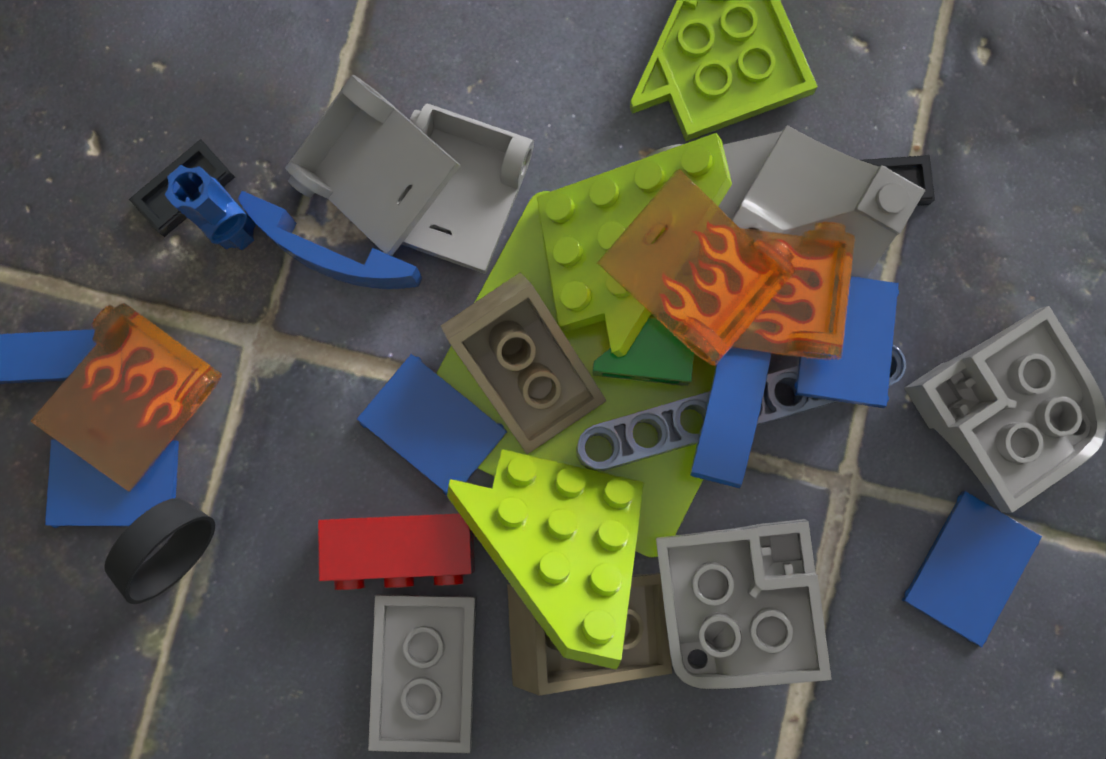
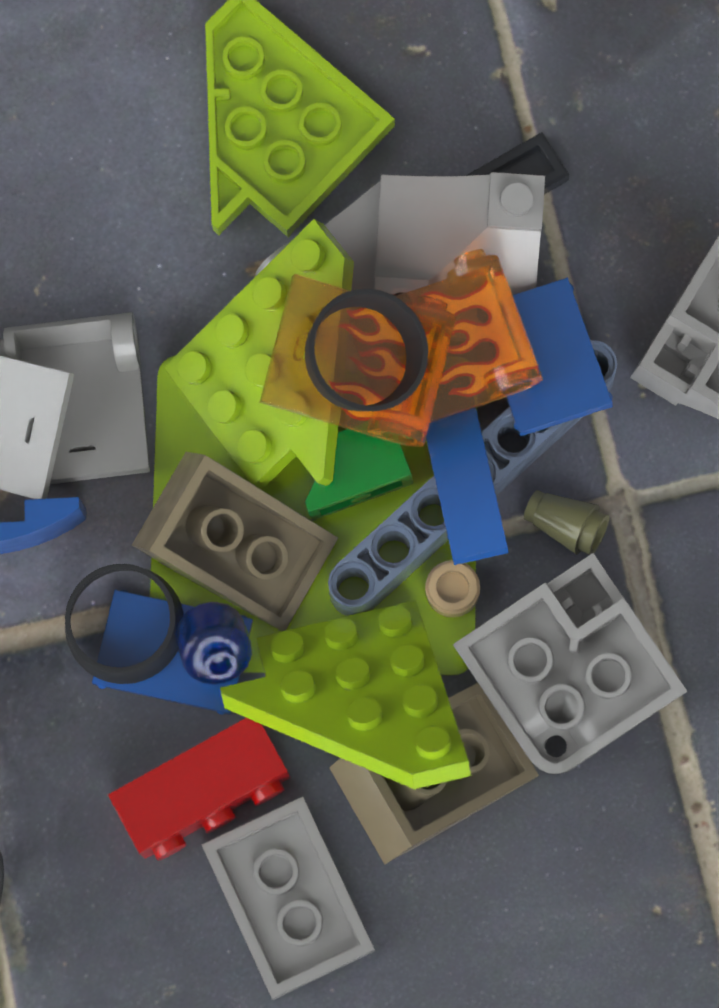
camera: 20 degrees left, 5 degrees down
none -> black tyre [65,564,185,684]
none -> clear blue head [175,602,252,685]
none -> black tyre [305,289,428,411]
none -> tan tile [425,560,480,617]
none -> olive cone [524,490,609,555]

